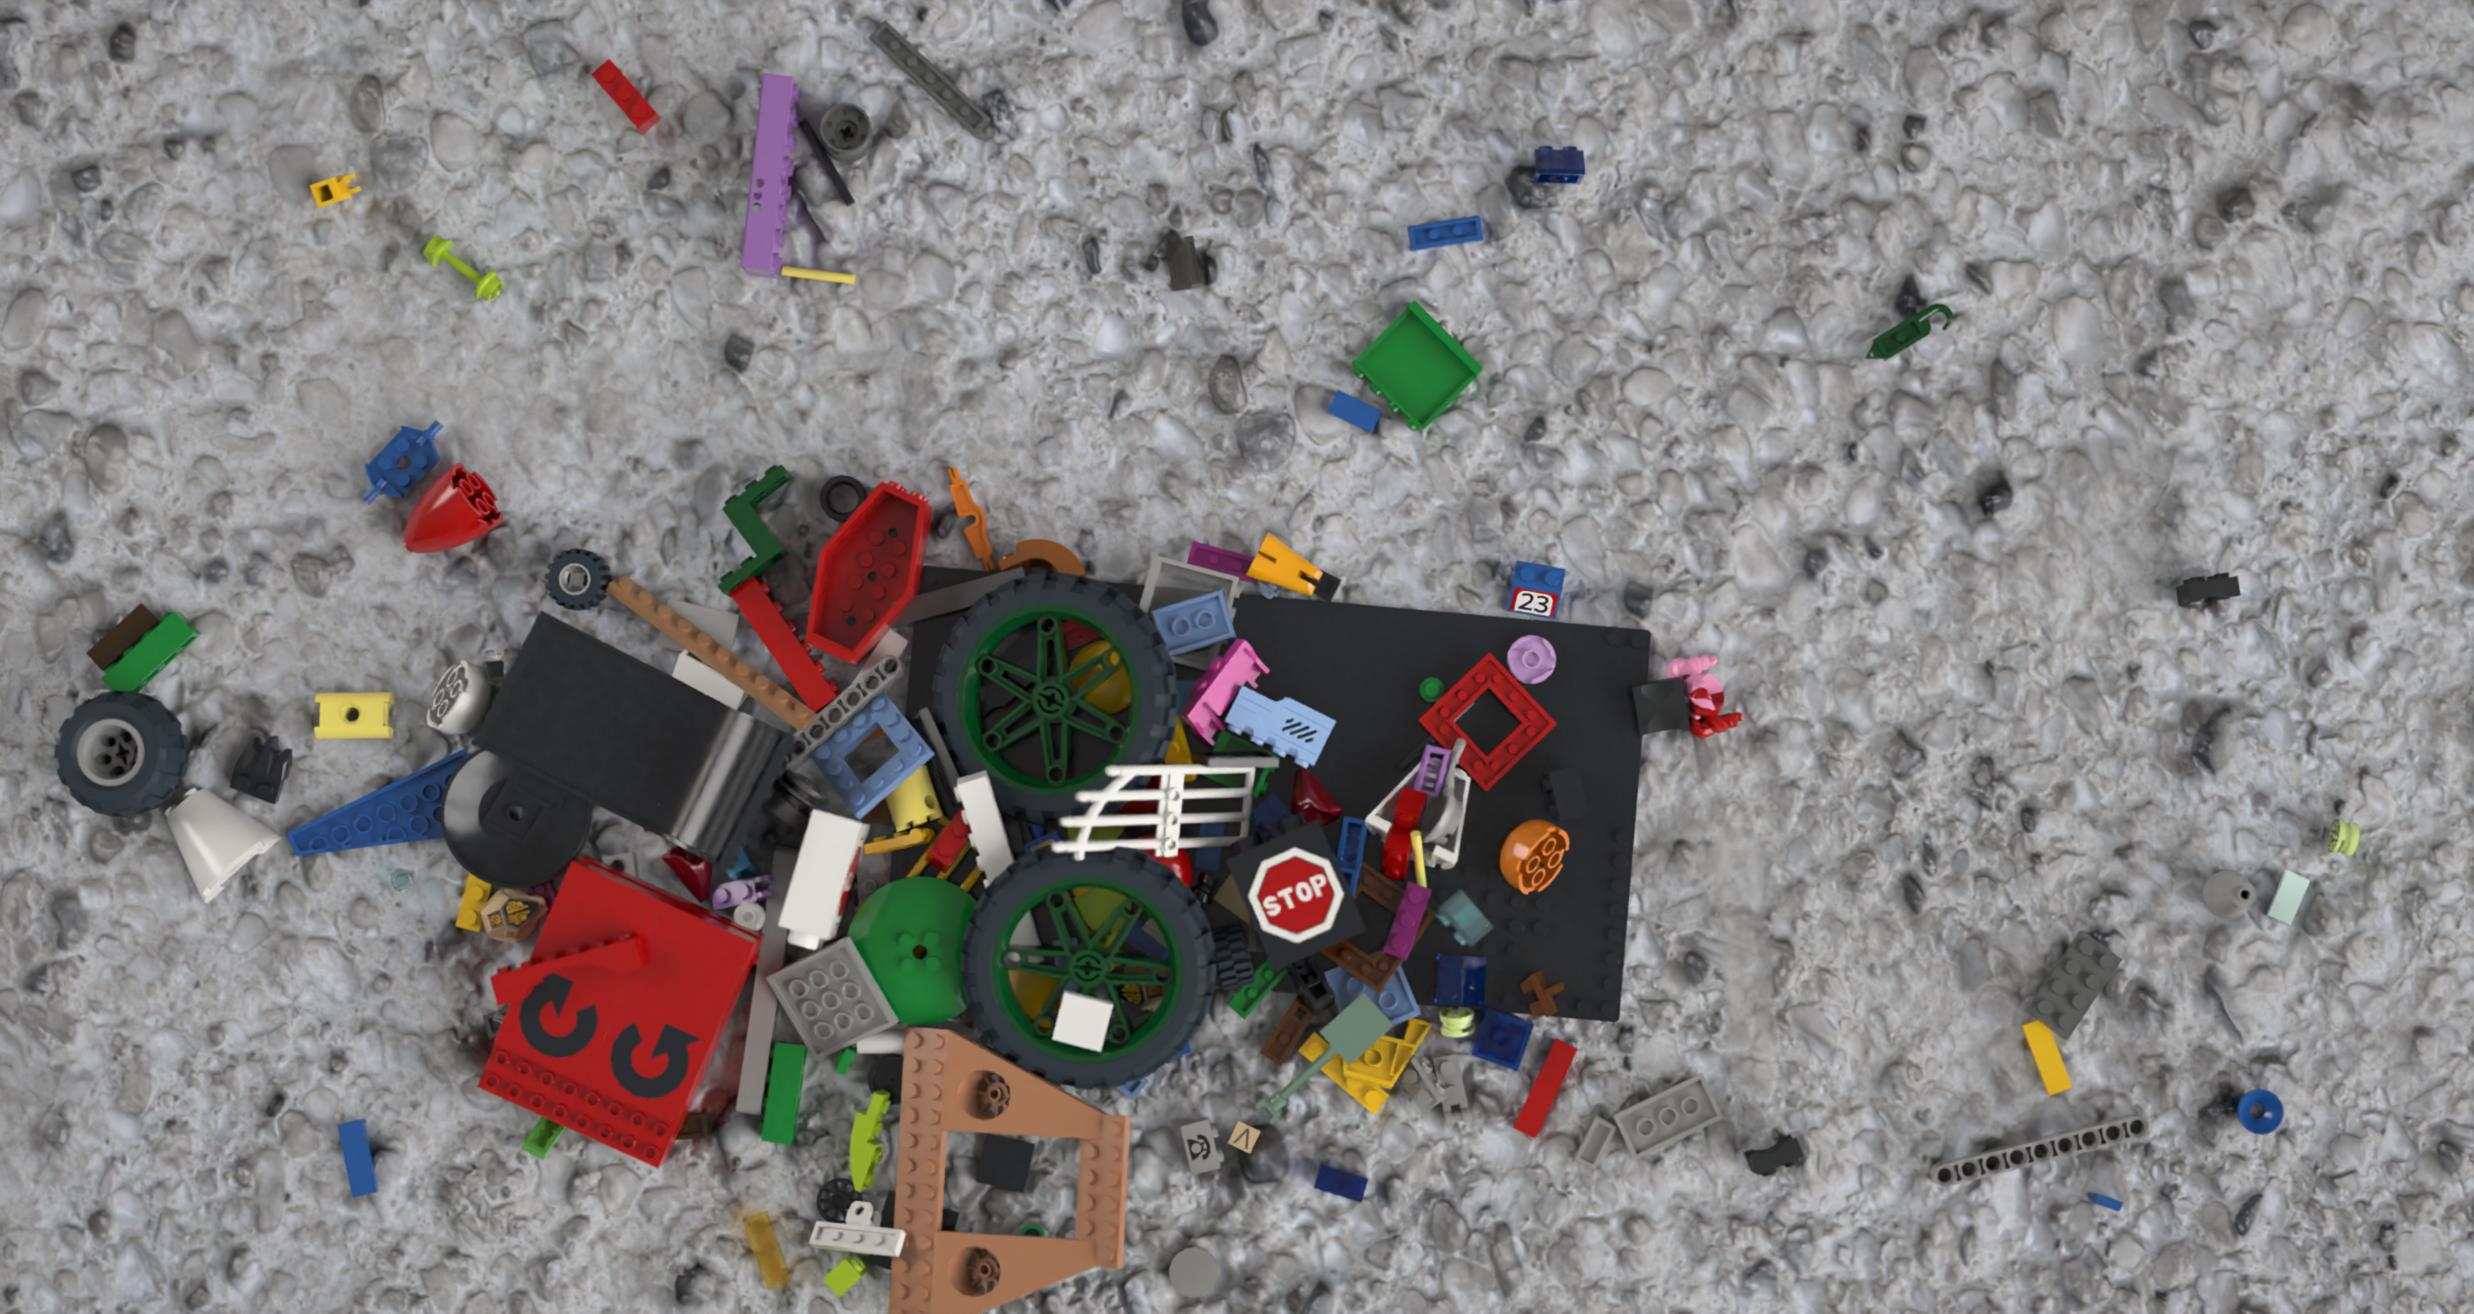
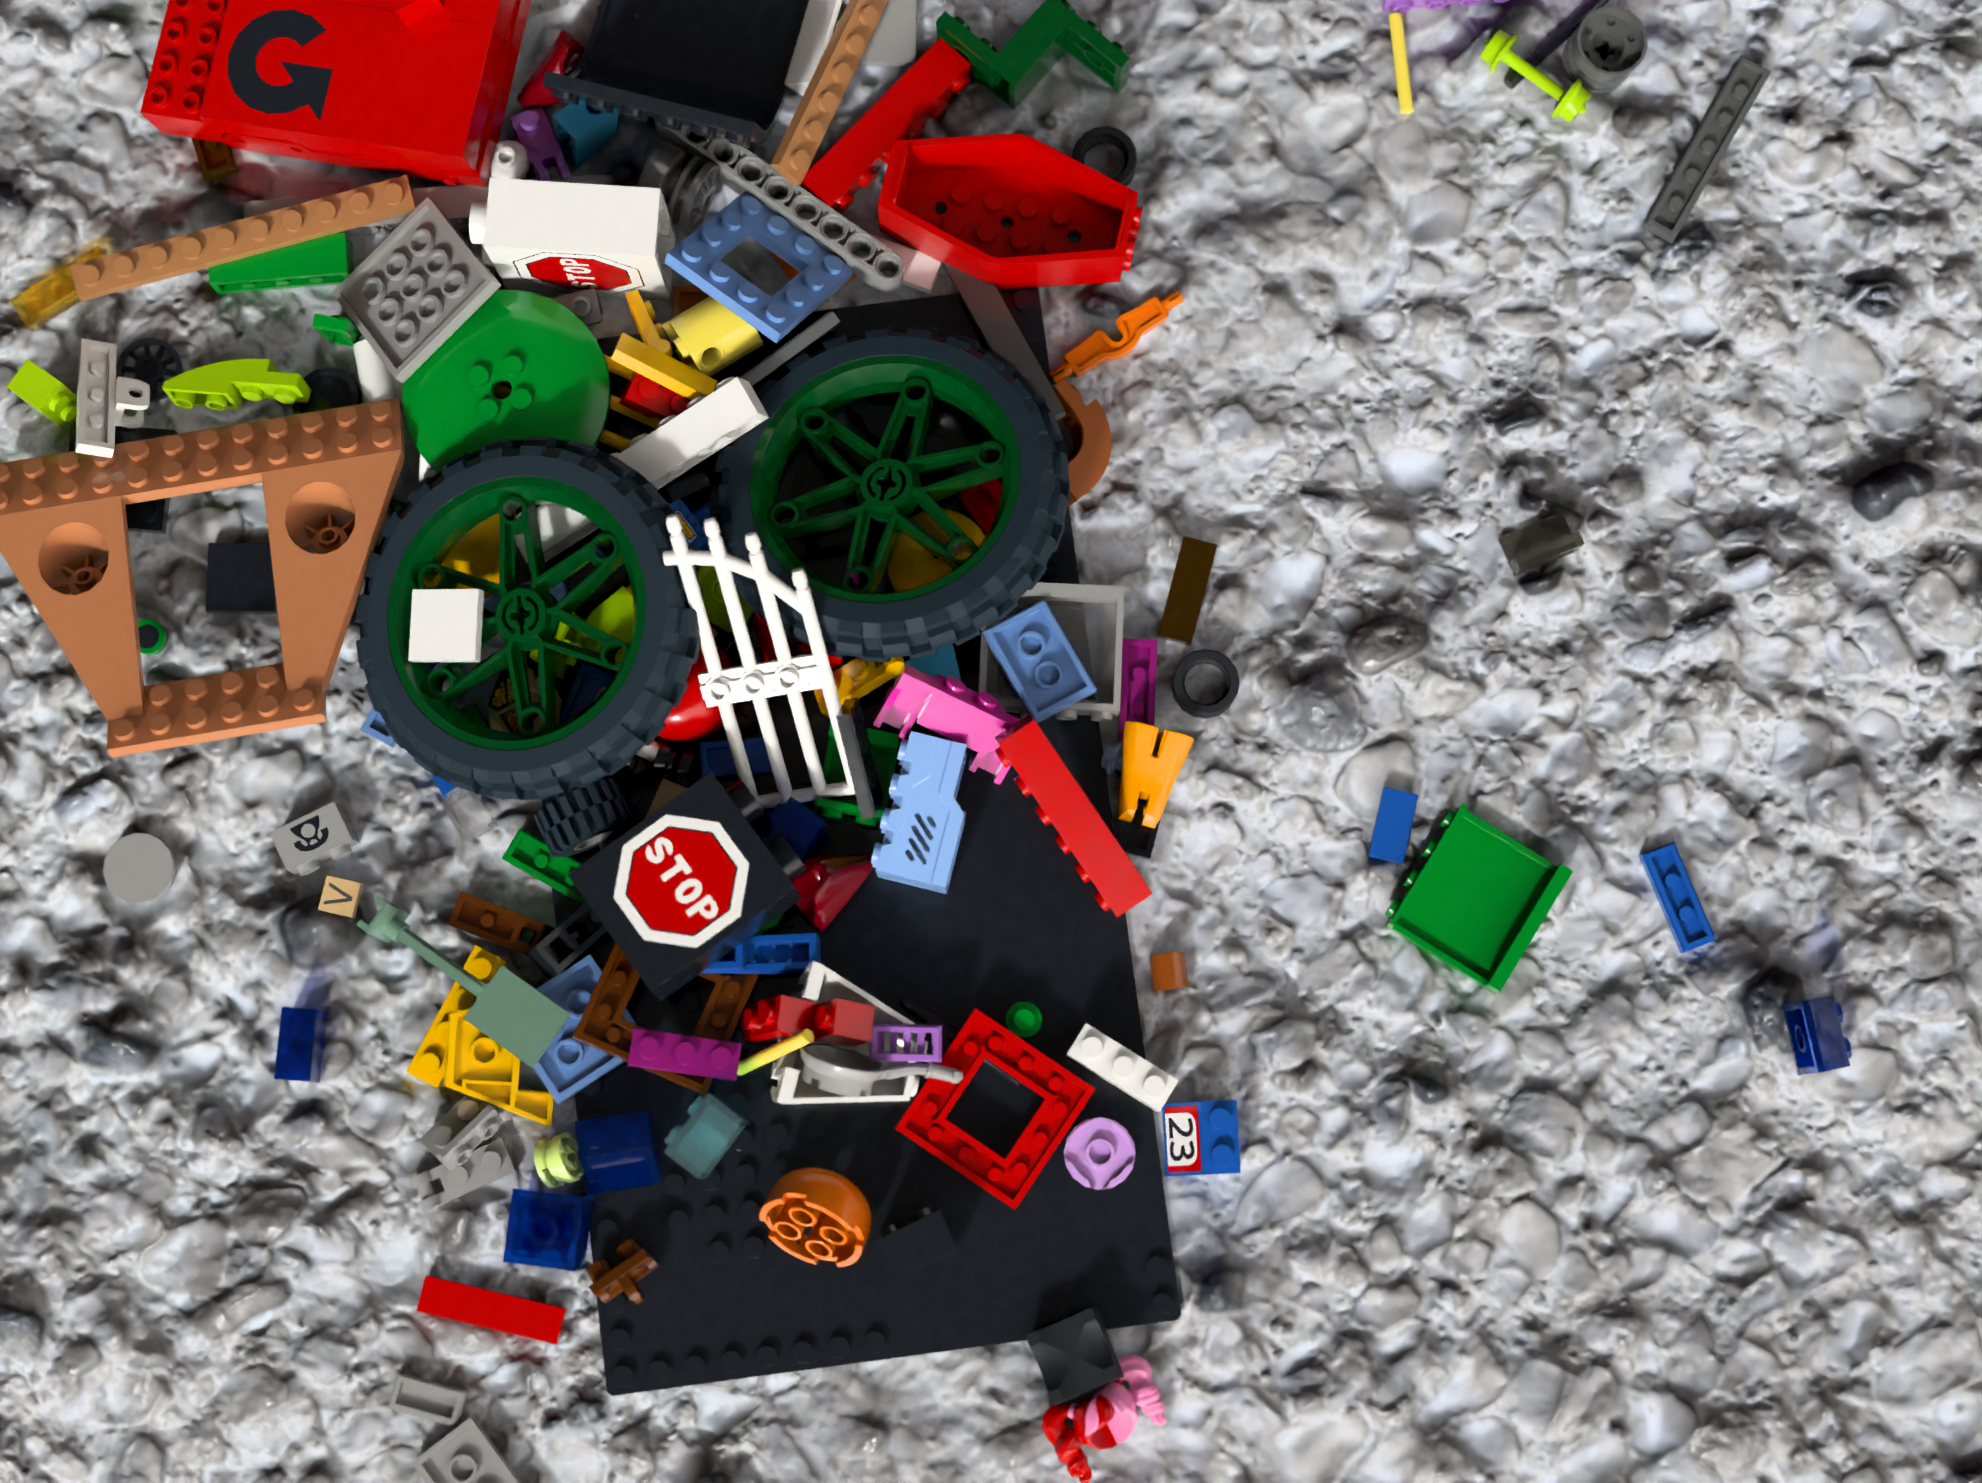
camera: 75 degrees right, 5 degrees down
none -> medium nougat plate [70,175,417,301]
none -> yellow tile [611,332,717,400]
none -> brick [994,713,1153,917]
none -> white brick [1066,1023,1179,1113]
none -> dark orange brick [1149,952,1189,992]
none -> dark brown tile [1157,536,1217,646]
none -> black tyre [1171,649,1240,719]
none -> lime piece [1480,29,1592,124]

